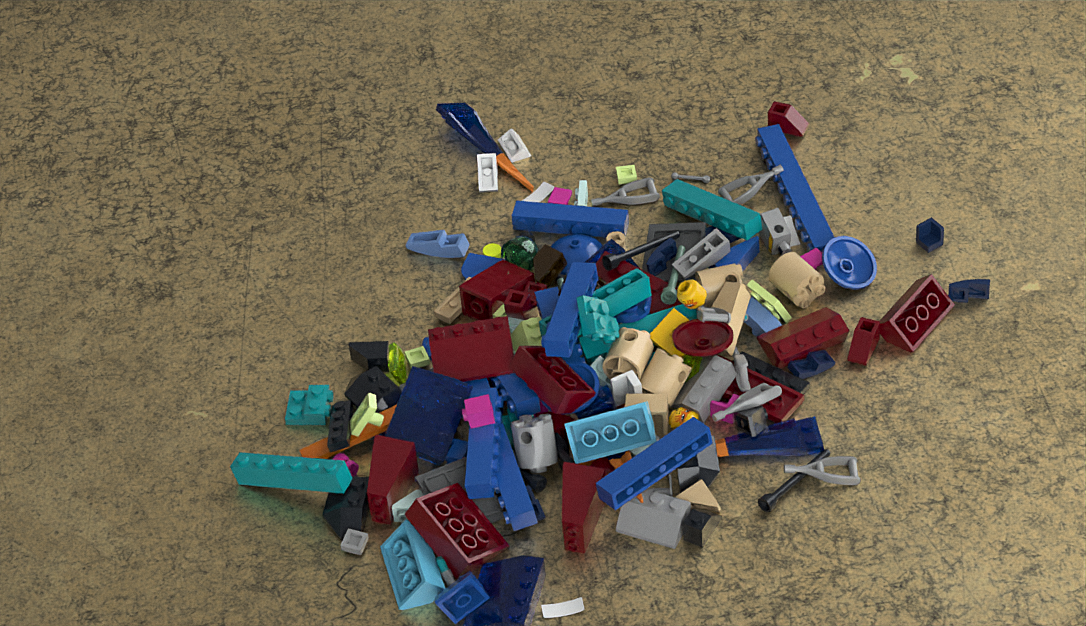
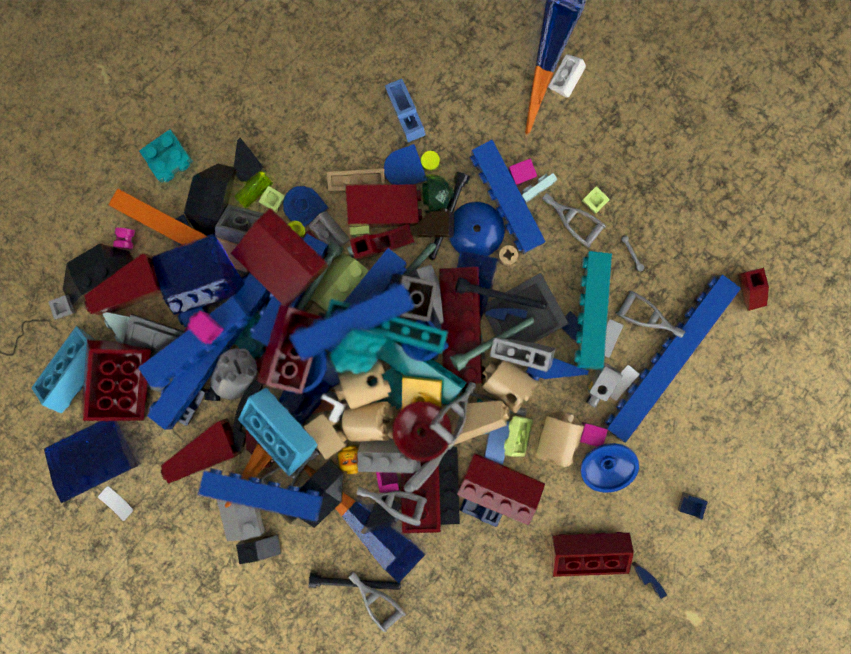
camera: 45 degrees right, 45 degrees up
teal brick [230,452,353,494] -> none
black plate [327,400,353,453] -> none
yellowish green tile [350,393,384,437] -> none
blue slope [434,571,490,624] -> none
piece [436,556,455,586] -> none
white slope [477,153,498,192] -> none
white sticker [522,182,554,202] -> none
tan slope [676,479,721,513] -> none
yellow head [677,279,707,309] -> none
dark red slope [847,317,880,366] -> none

